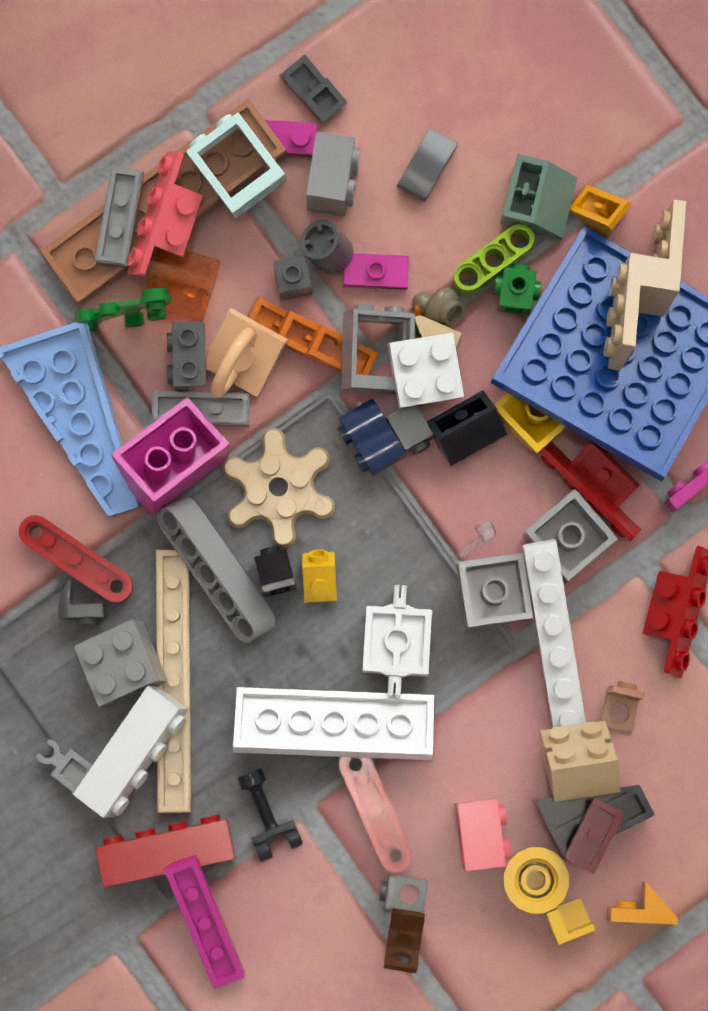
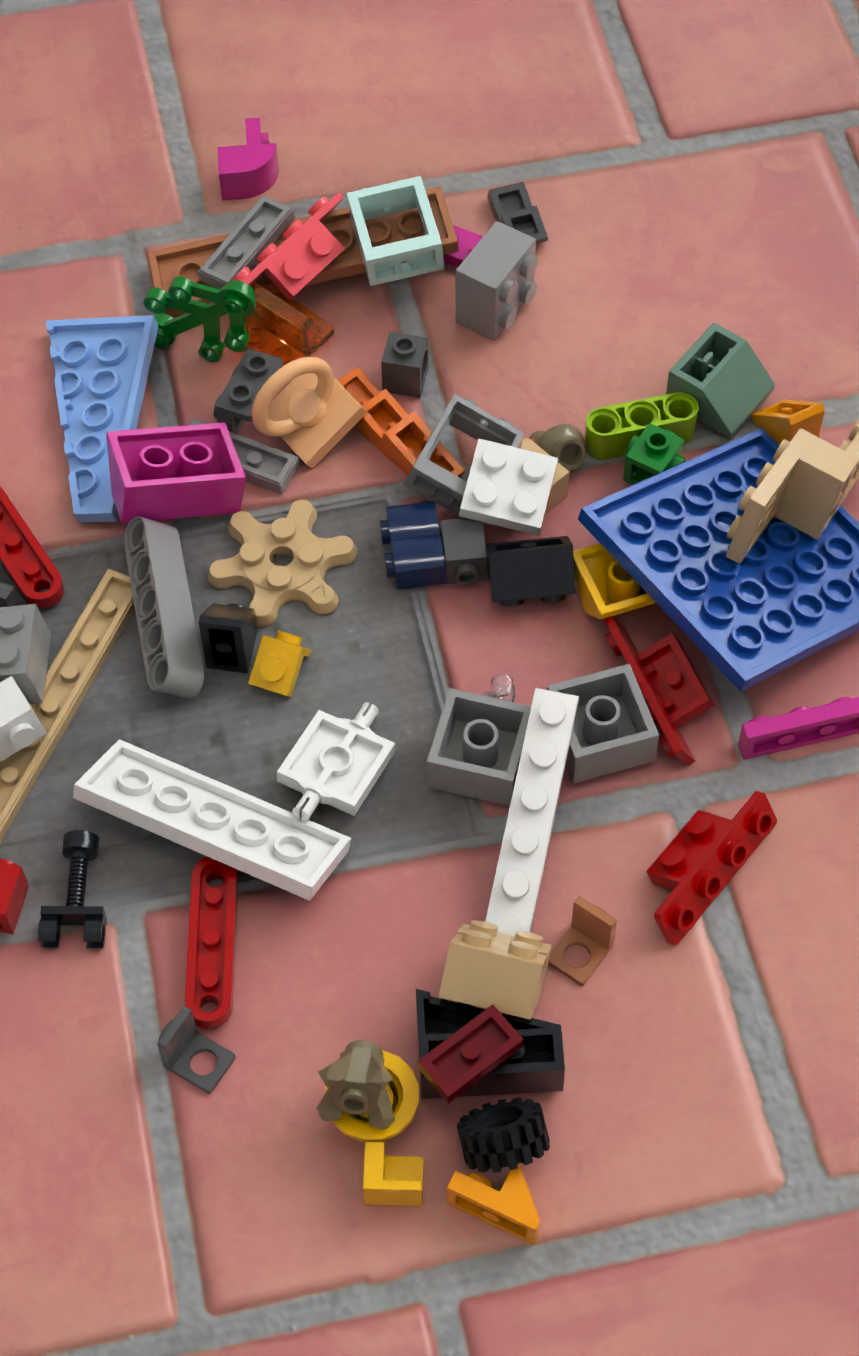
camera: 25 degrees right, 25 degrees down
dark grey piece [300,220,353,274] -> none
dark pink plate [343,253,409,290] -> none
reddish brown bracket [384,909,425,973] -> none
dark grey slope [397,128,458,202] -> none
coral brick [455,798,511,871] -> none
none -> dark pink brick [217,118,279,200]
none -> dark tan rock [317,1040,395,1130]
none -> black tyre [457,1098,550,1173]

